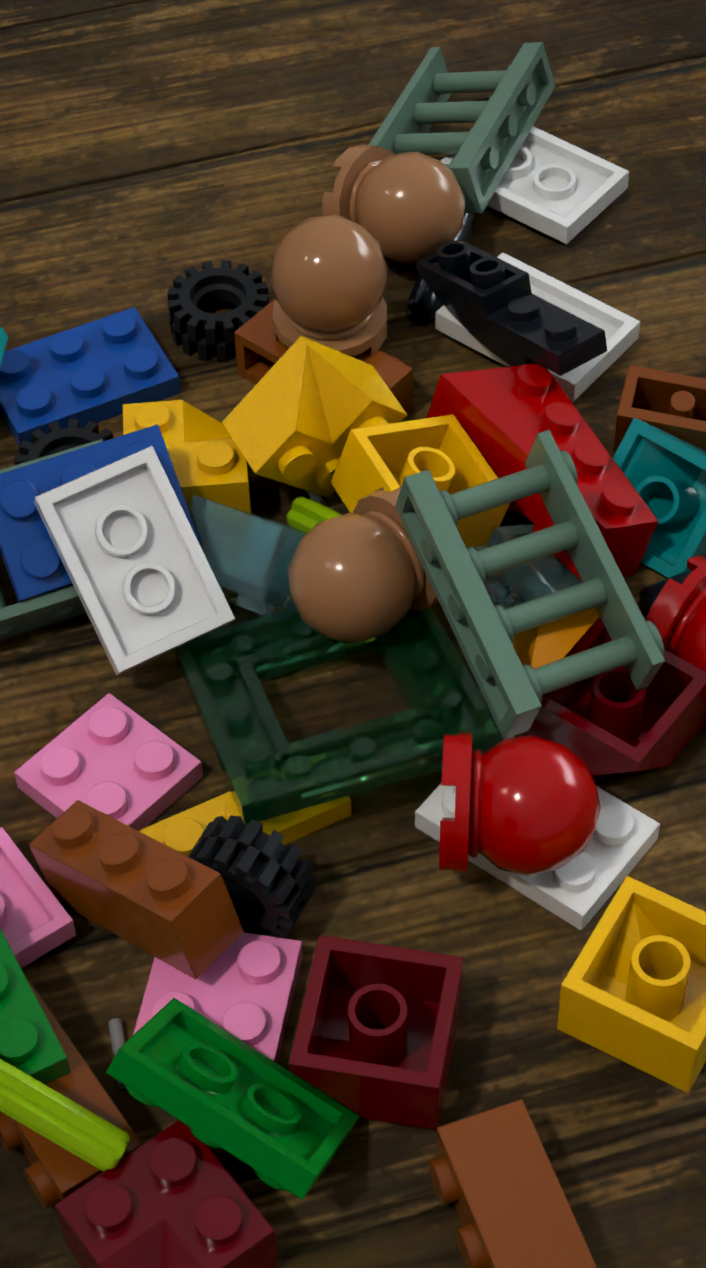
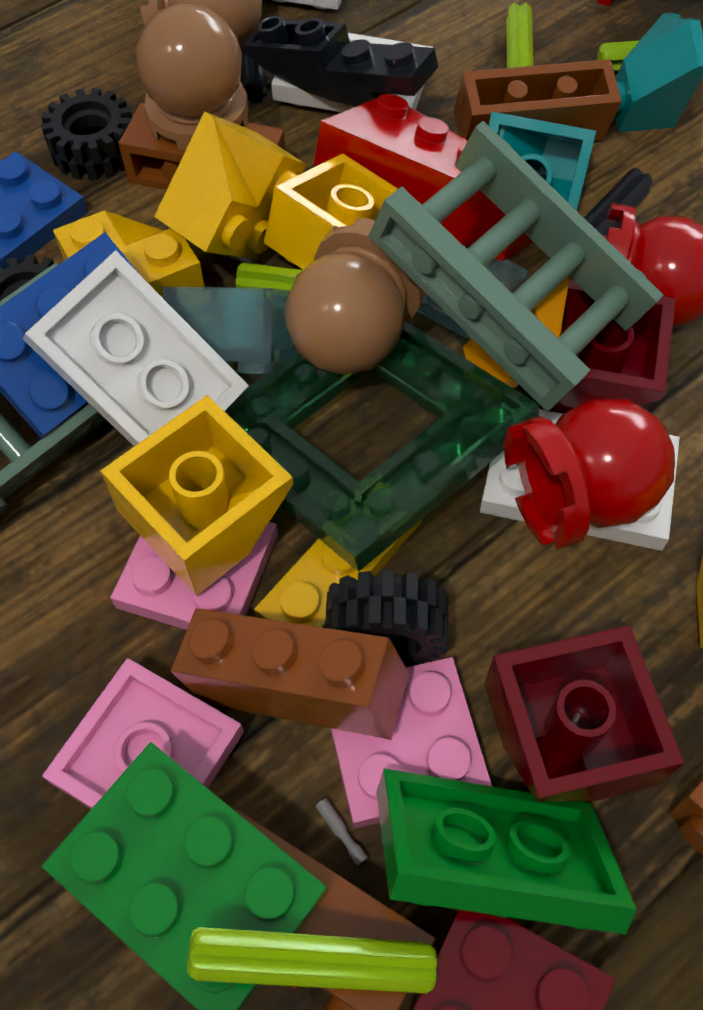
camera: 25 degrees left, 10 degrees up
none -> yellow slope [100,395,293,596]

